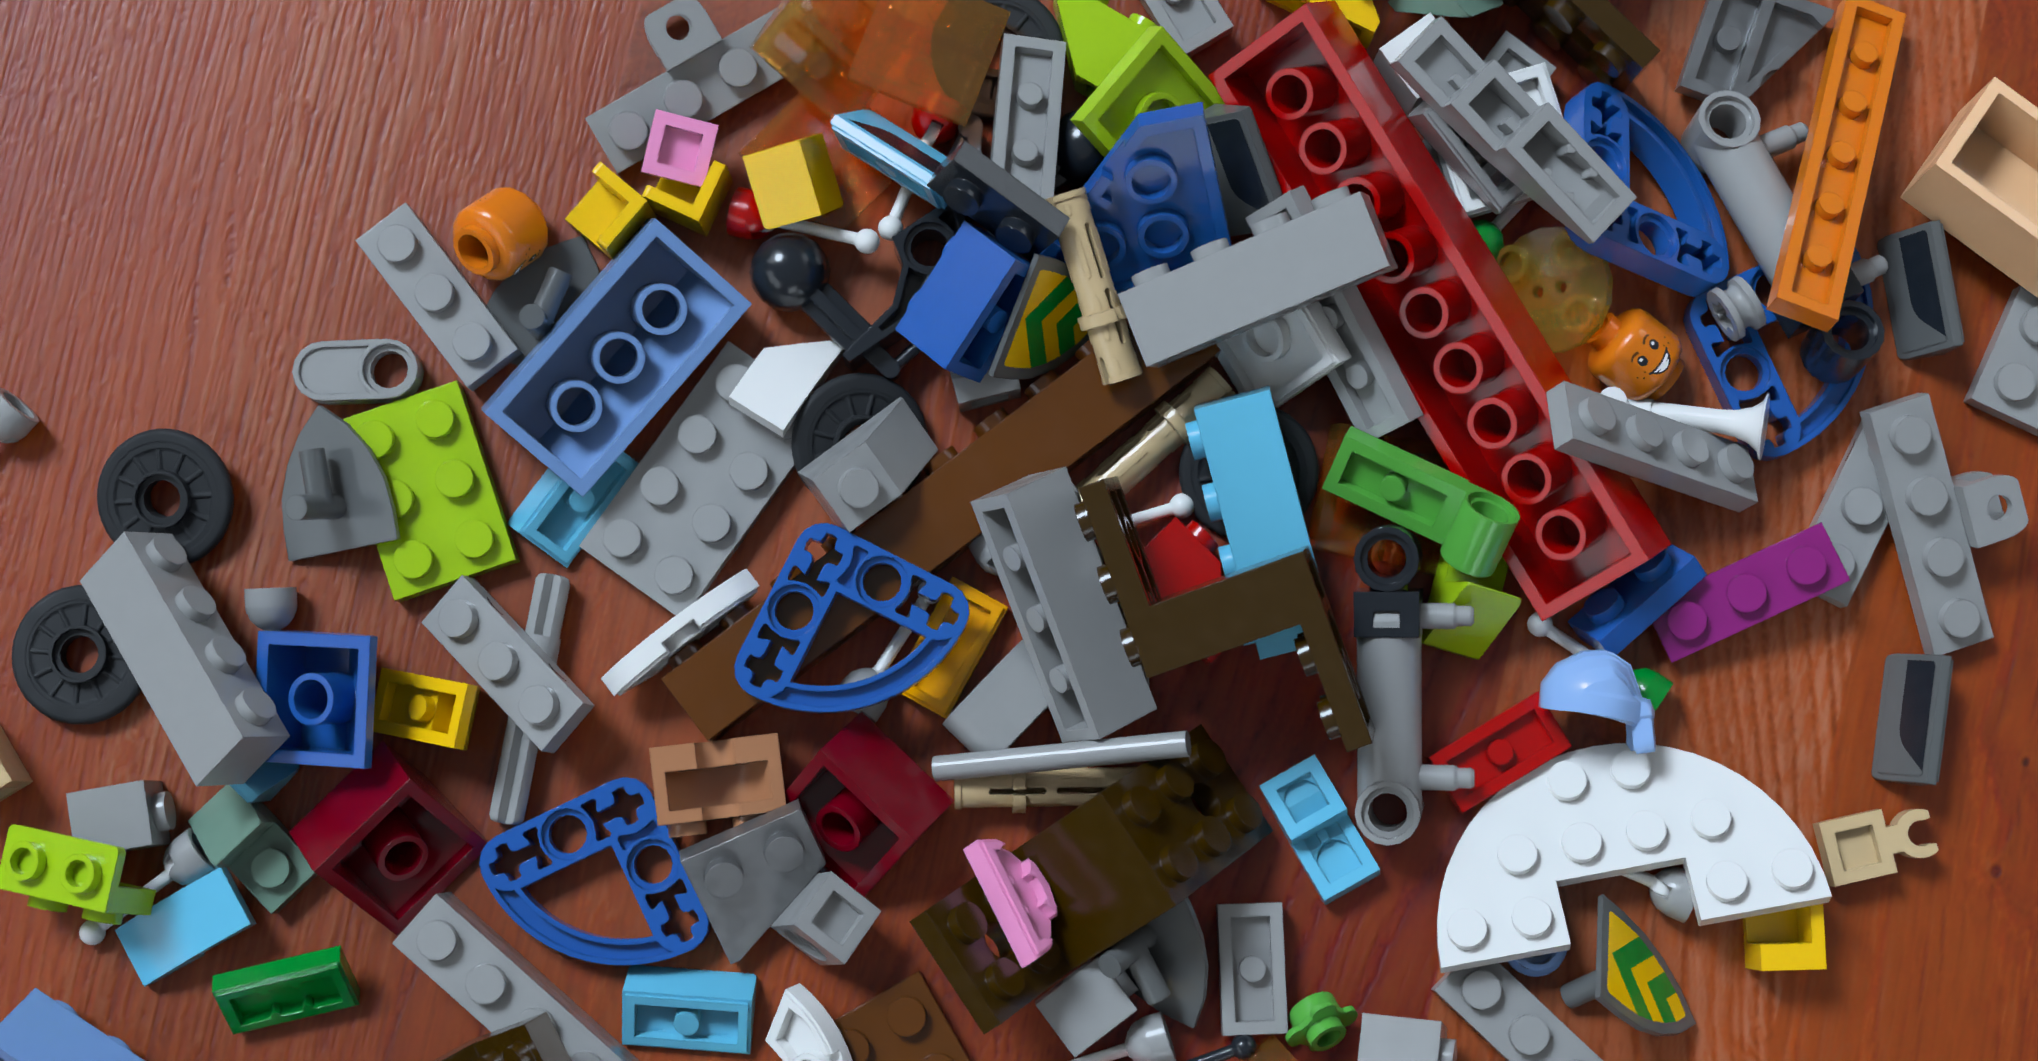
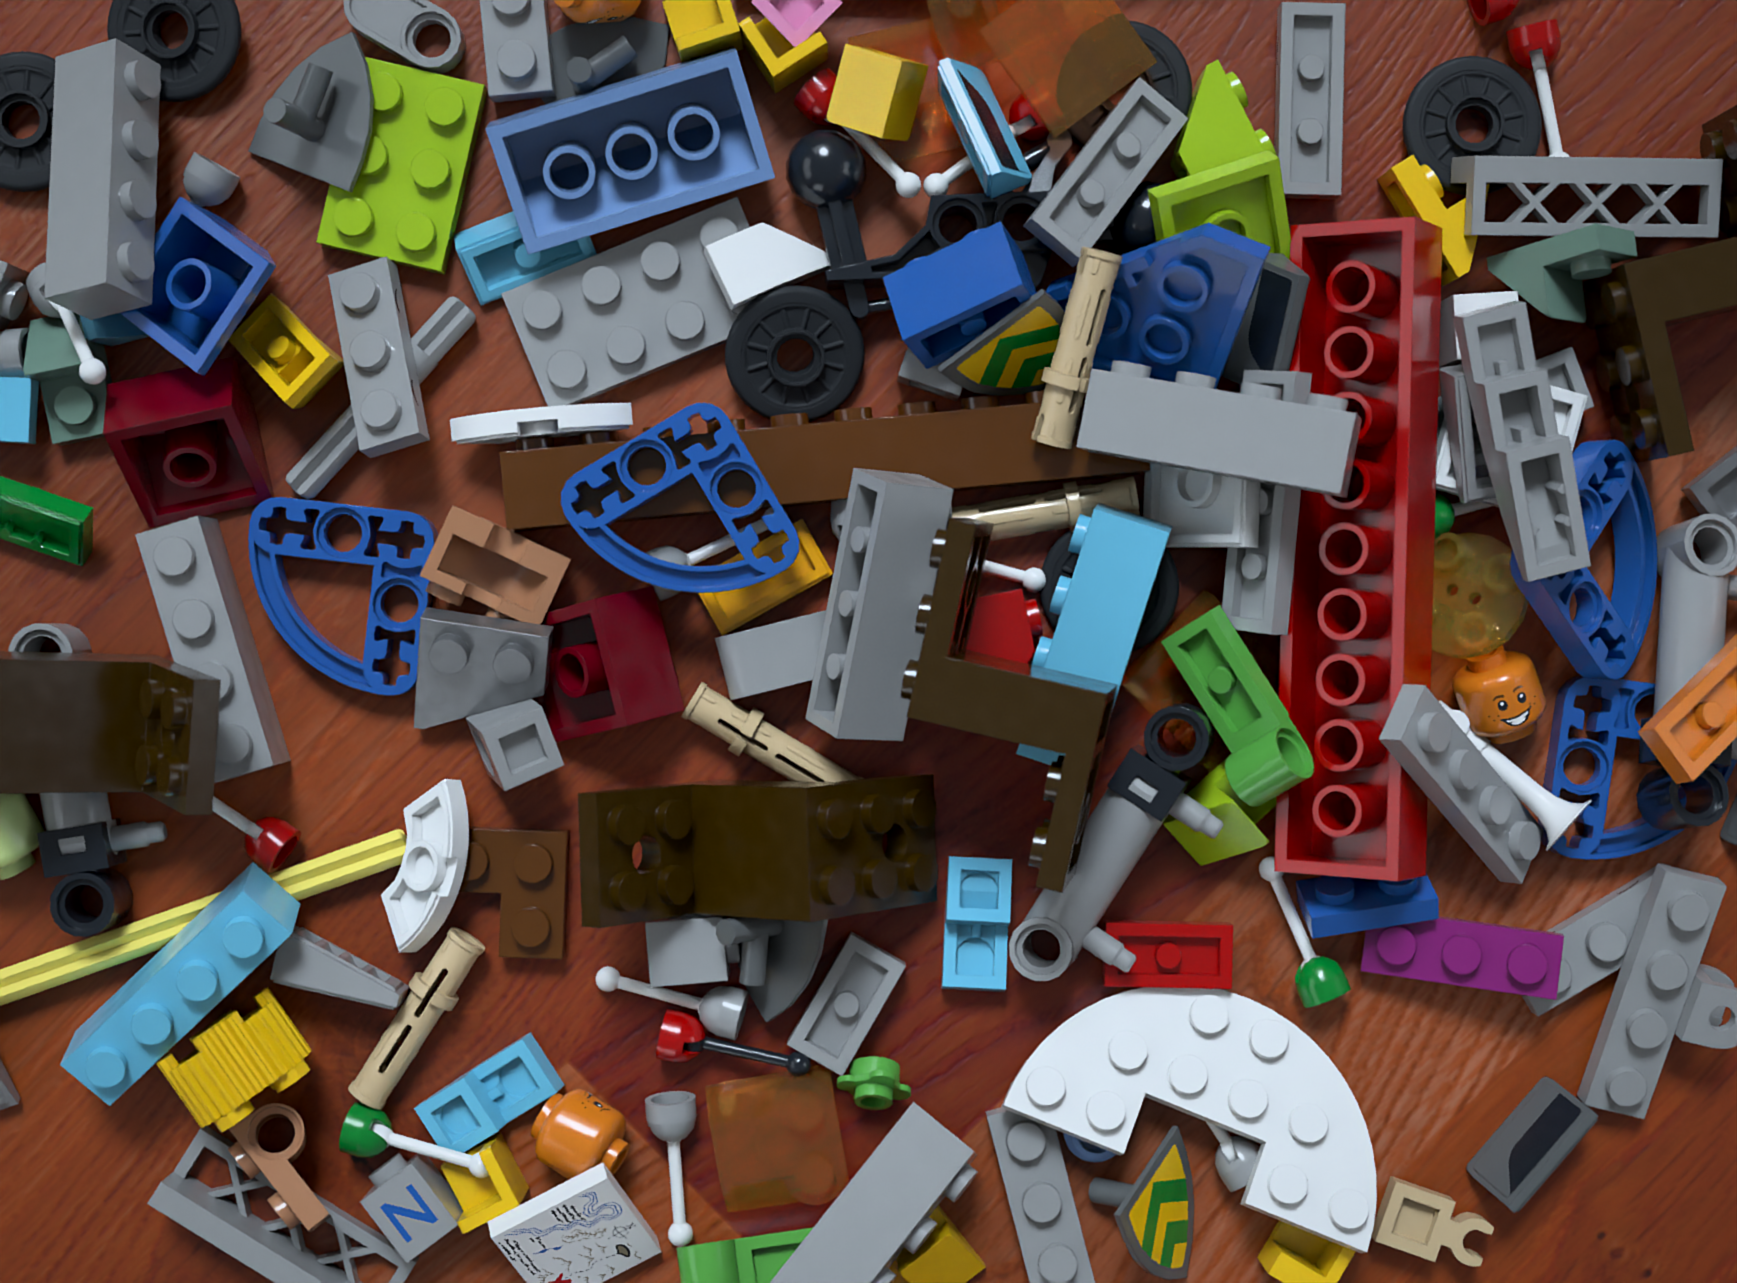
camera: 30 degrees right, 5 degrees up
medium azure slope [622,965,757,1054] -> none
light grey slope [798,397,938,533] -> none
black plate [926,141,1070,261] -> none
light grey bar [932,731,1191,782] -> none
bright pink tile [963,839,1057,968] -> none
light blue piece [1538,649,1656,754] -> none
light grey bush [1707,276,1766,342] -> none
none -> white hinge [26,262,106,385]

